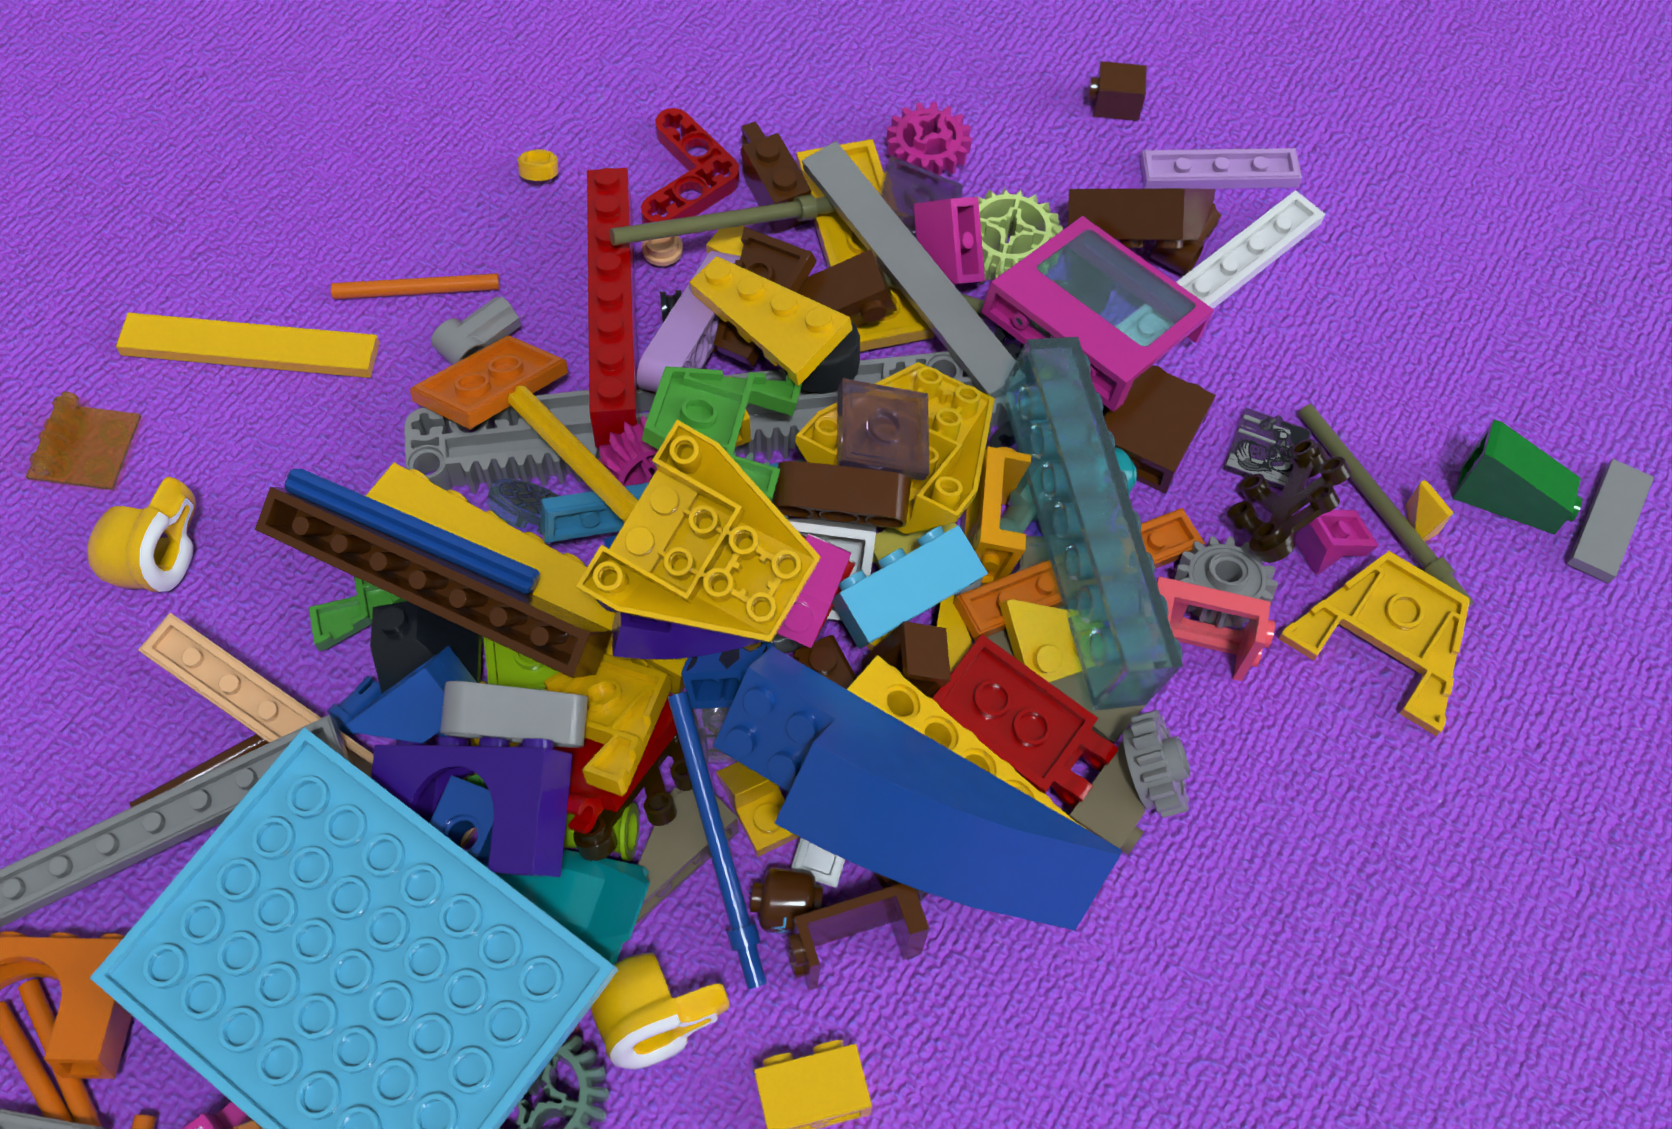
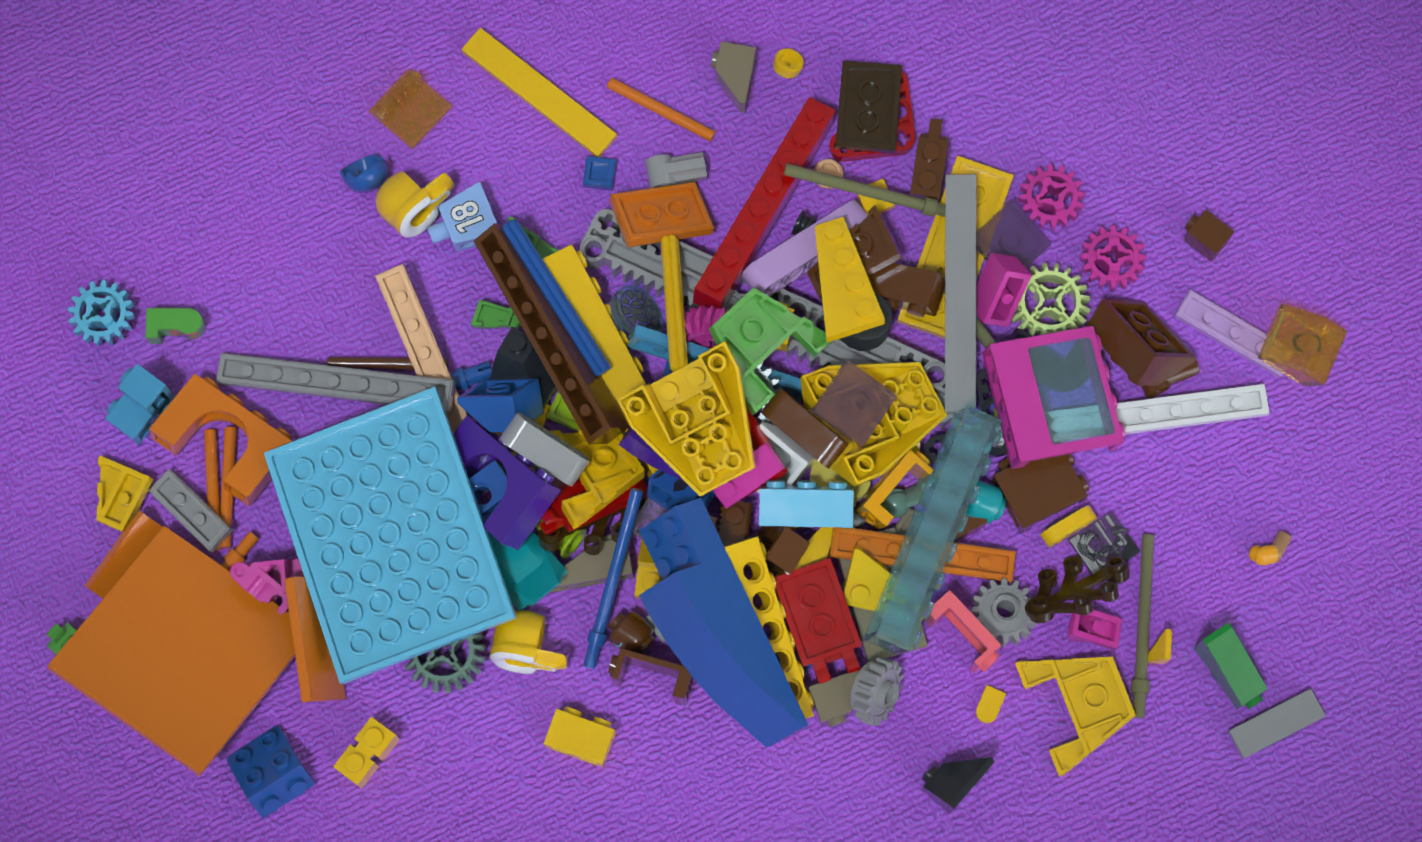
camera: 40 degrees right, 15 degrees up
none -> blue hair [340,154,388,193]
none -> light blue torso [427,182,497,251]
none -> blue tile [583,156,616,191]
none -> dark tan slope [711,41,756,113]
none -> dark brown tile [835,60,902,154]
none -> black slope [921,757,995,814]
none -> yellow piece [976,685,1006,723]
none -> yellow beam [1040,505,1097,548]
none -> dark pink gear [1079,225,1146,292]
none -> light orange arm [1249,531,1292,566]
none -> clear yellow slope [1258,304,1347,386]

